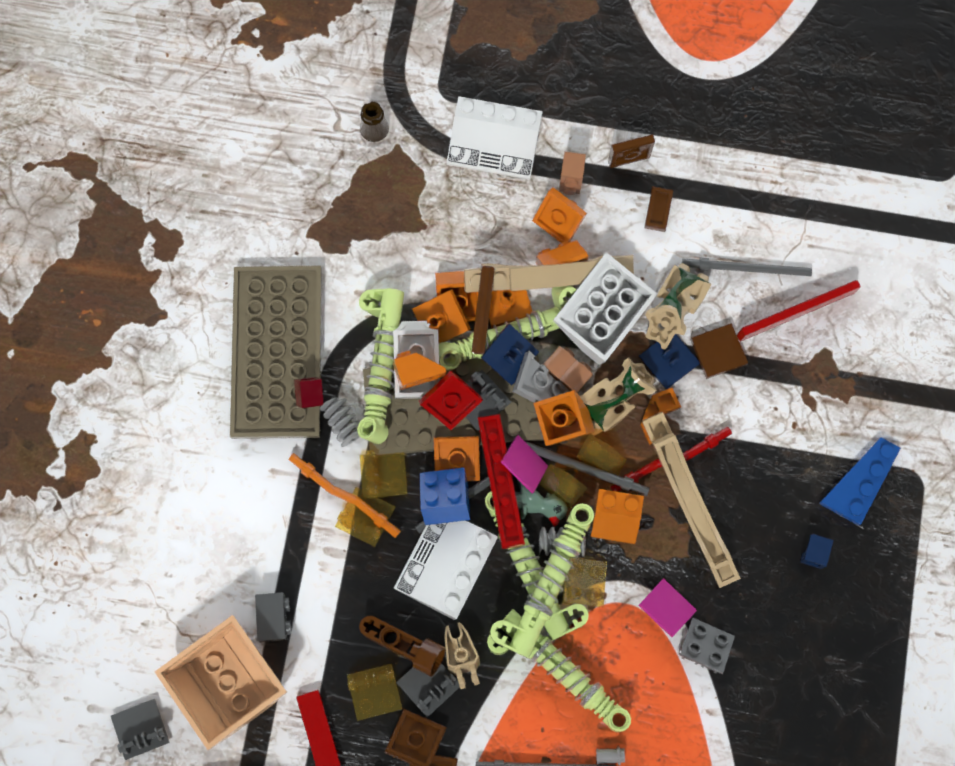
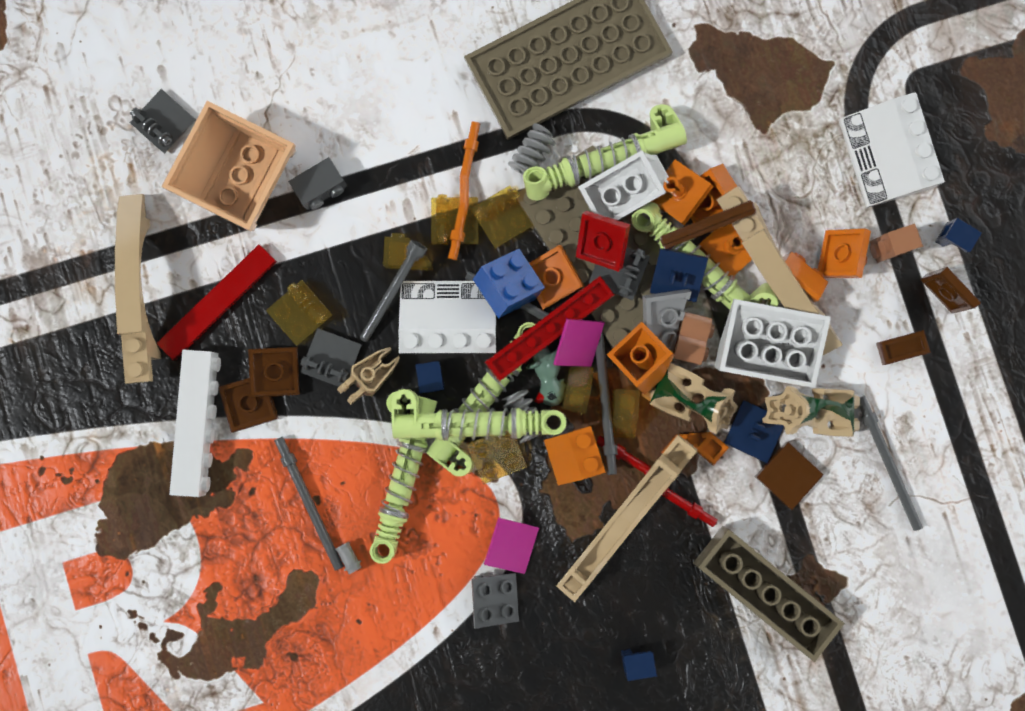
camera: 60 degrees right, 10 degrees up
dark red panel [294,377,324,408] -> none
reddish brown beam [359,616,446,677] -> none
dark brown plant [360,101,389,142] -> none
orange slope [393,351,446,390] -> none
red tile [737,280,861,342] -> none
blue wing [819,437,901,526] -> none
none -> dark grey piece [361,239,428,342]
none -> clear yellow slope [383,233,433,270]
none -> dark blue panel [416,361,445,394]
none -> dark tan brick [693,526,845,662]
none -> dark blue panel [935,218,982,253]

